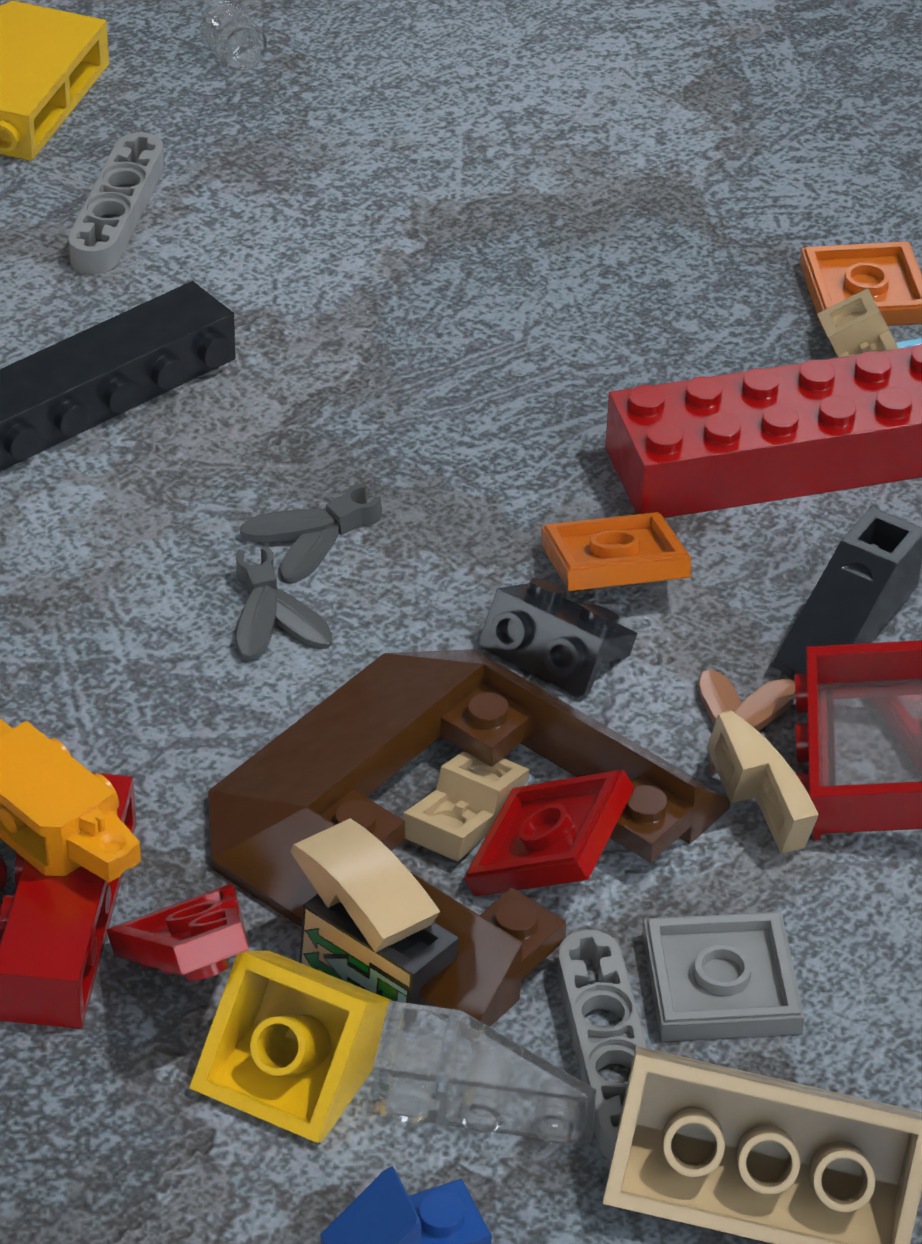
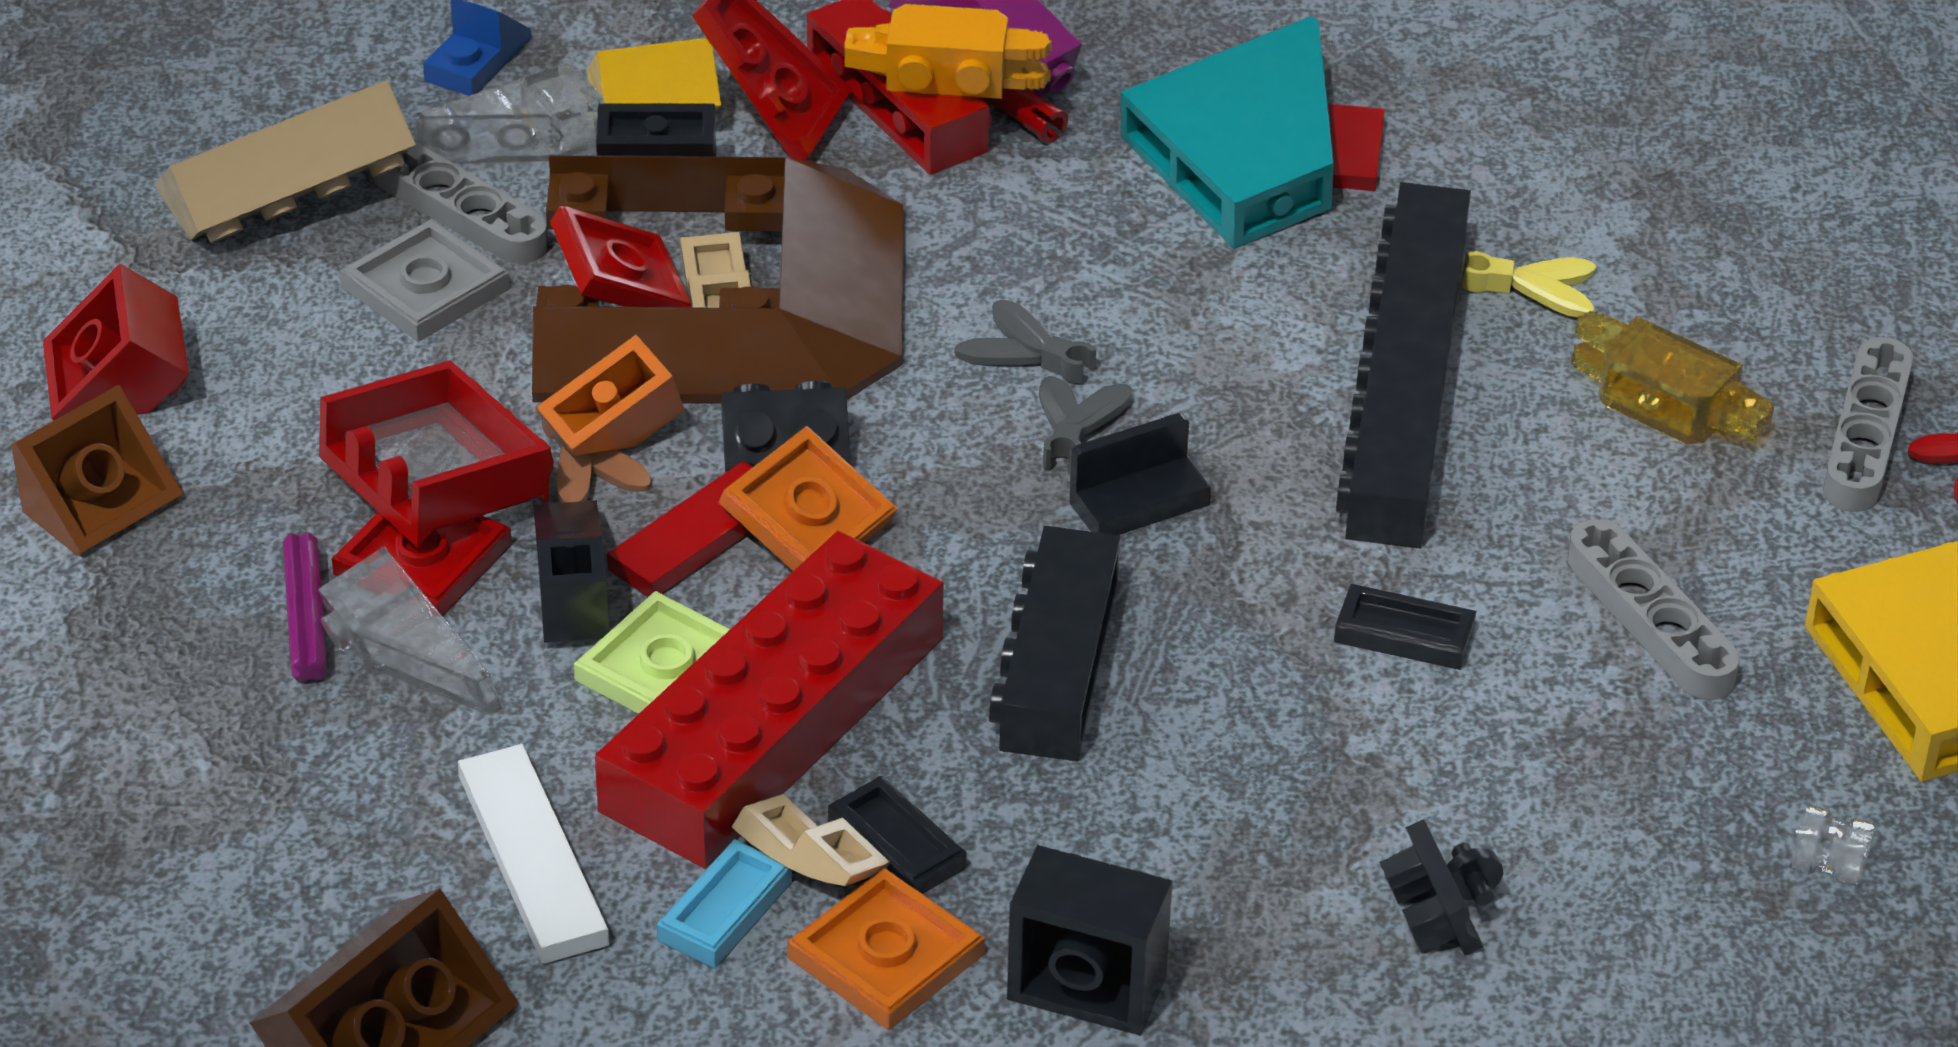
camera: 140 degrees right, 0 degrees up
tan slope [290,818,440,953] -> none
tan slope [707,710,819,854] -> none
none -> orange slope [536,335,685,455]
none -> yellowish green tile [574,591,730,714]
none -> red tile [607,461,753,597]
none -> black tile [828,776,966,894]
none -> black brick [989,526,1120,762]
none -> black brick [1007,845,1173,1036]
none -> black panel [1069,413,1211,535]
none -> black tile [1334,584,1477,670]
none -> black hips [1379,819,1504,956]

